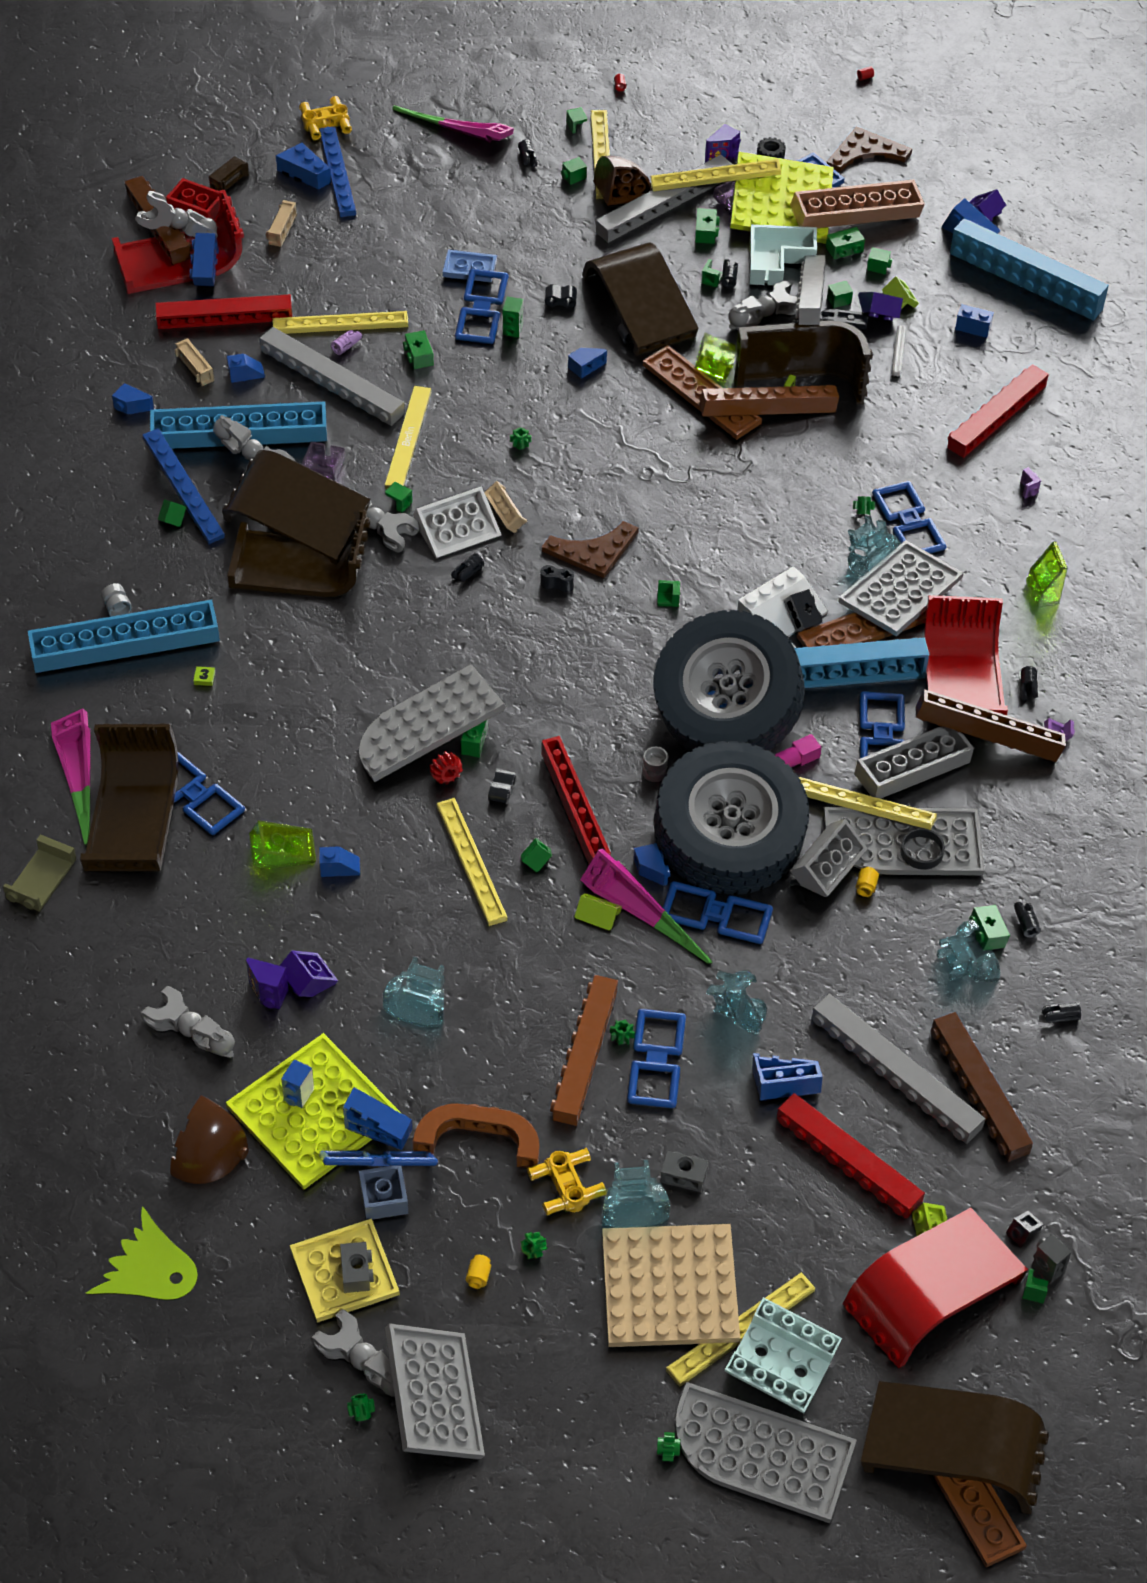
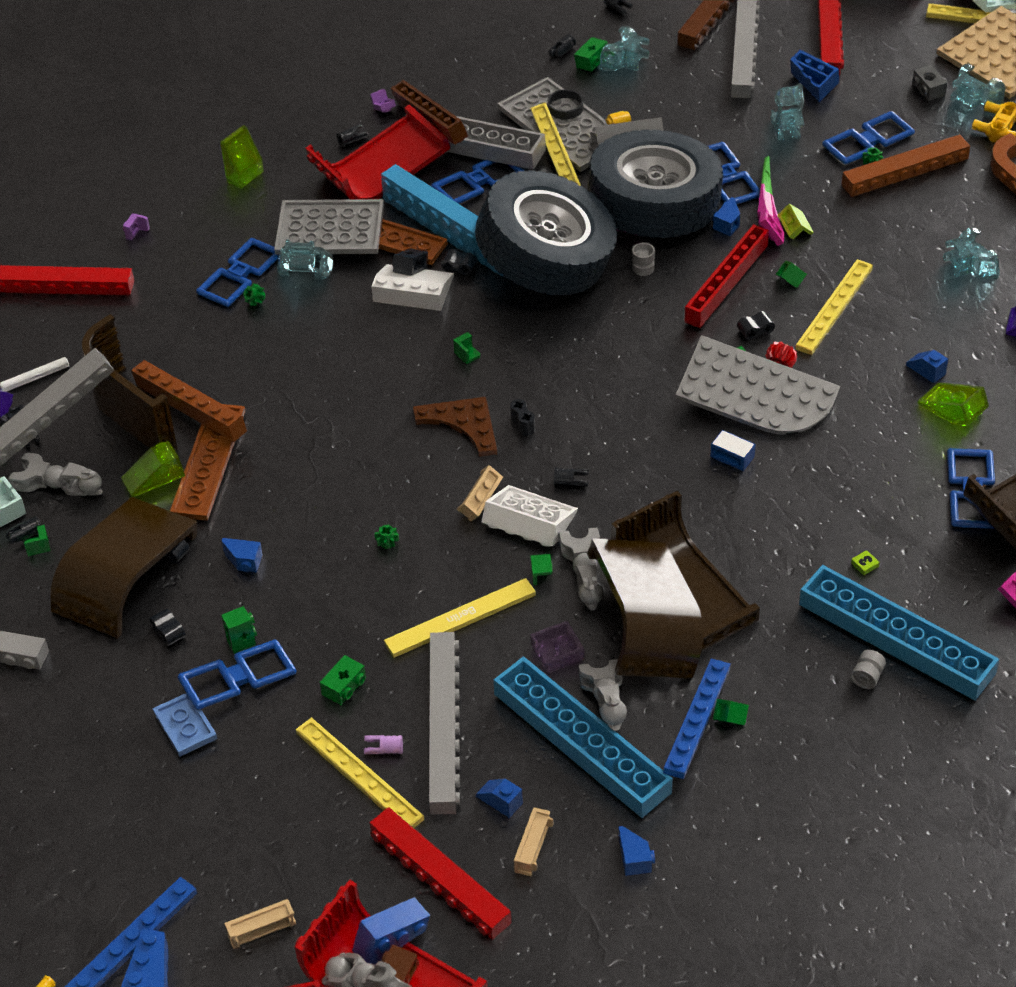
camera: 125 degrees left, 5 degrees down
none -> brick [710,430,755,471]

